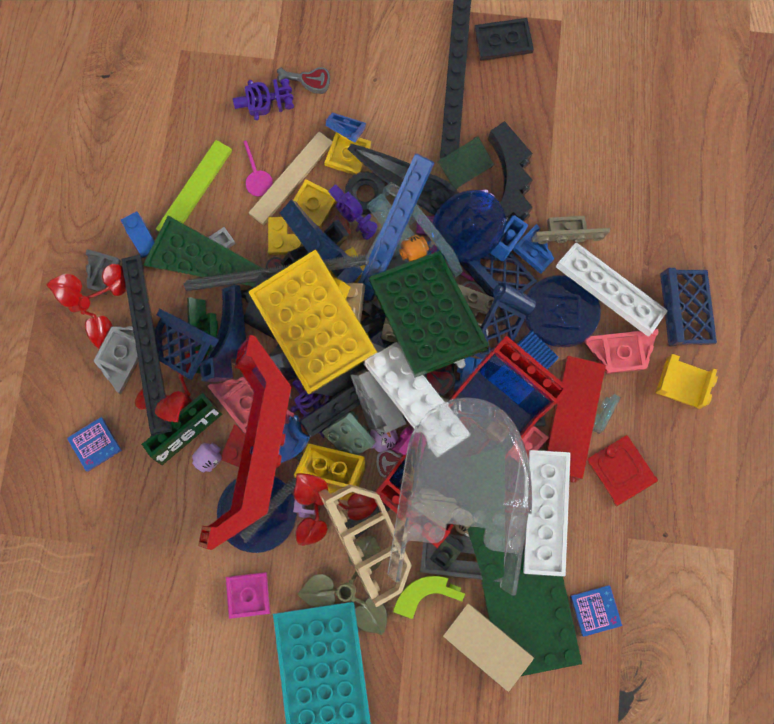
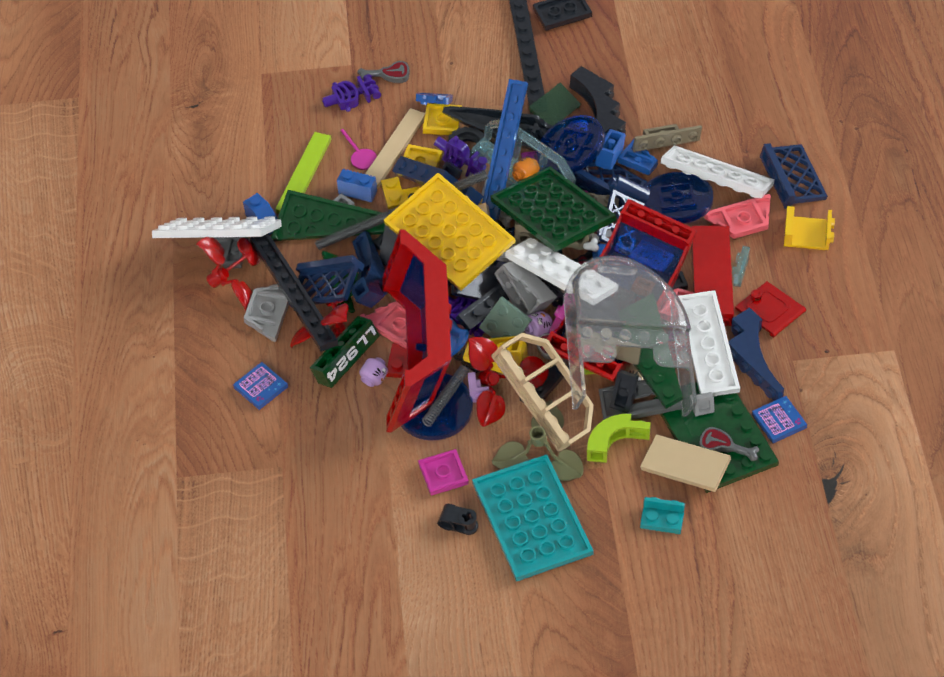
camera: 10 degrees left, 25 degrees down
none -> white plate [152,216,281,238]
none -> blue brick [337,168,377,202]
none -> black piece [437,503,479,535]
none -> teal bracket [640,497,685,534]
none -> light grey plate [692,392,714,416]
none -> dark grey piece [699,427,759,461]
none -> dark blue arch [728,308,784,401]

